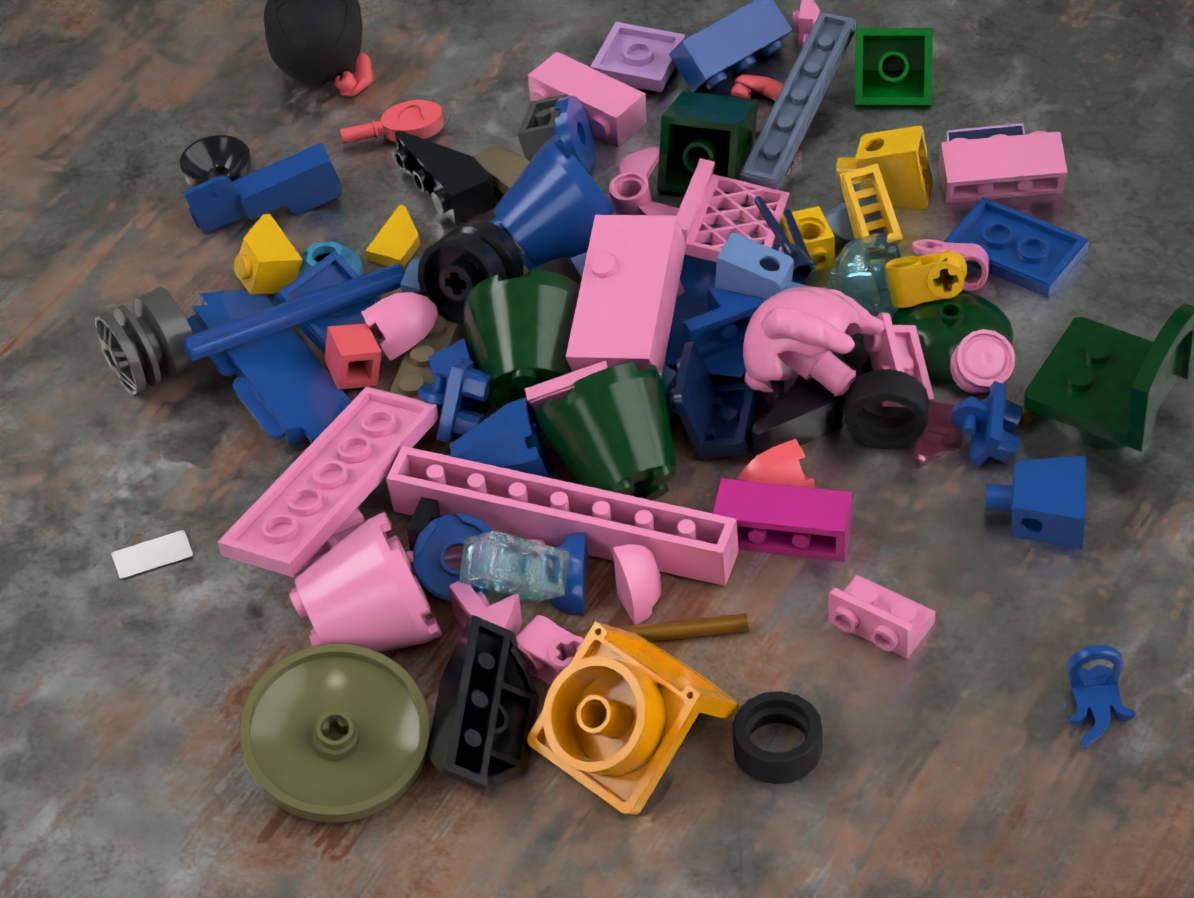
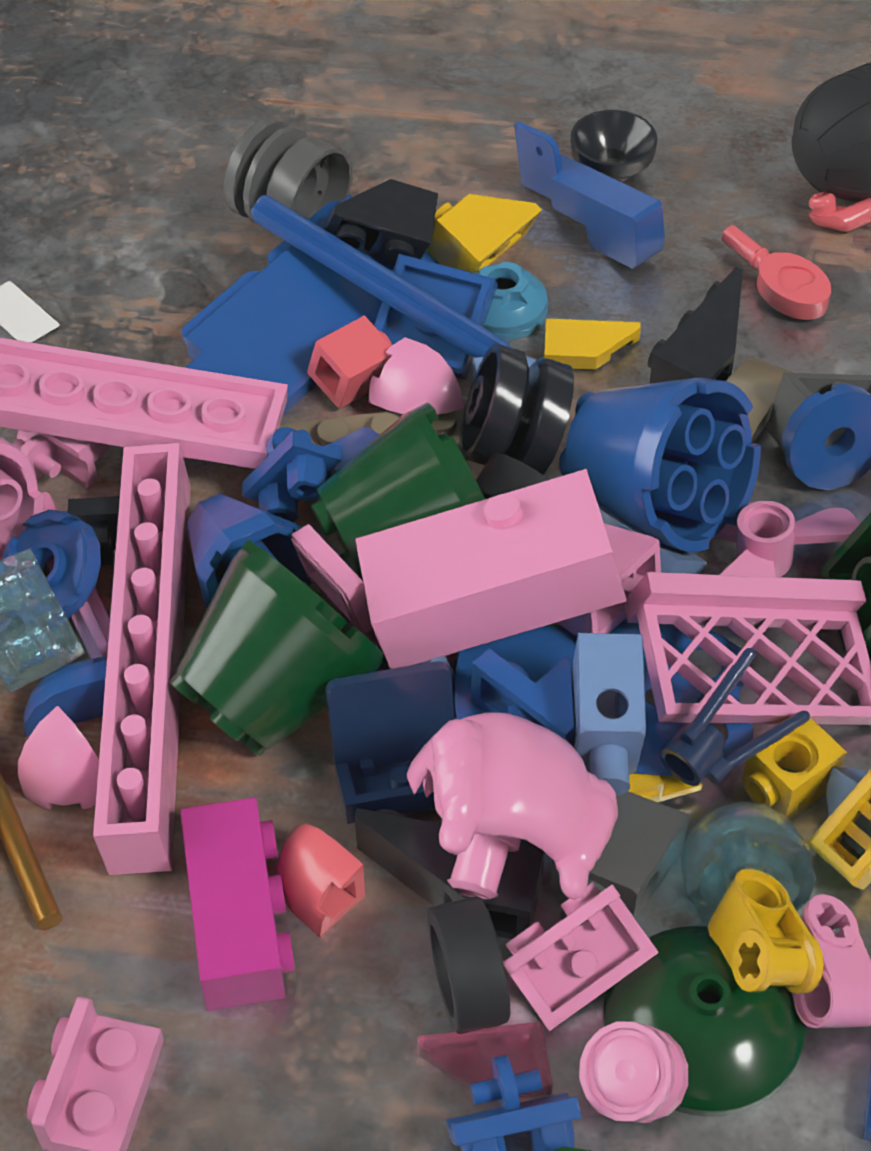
camera: 65 degrees right, 5 degrees up
none -> black slope [323,179,438,266]

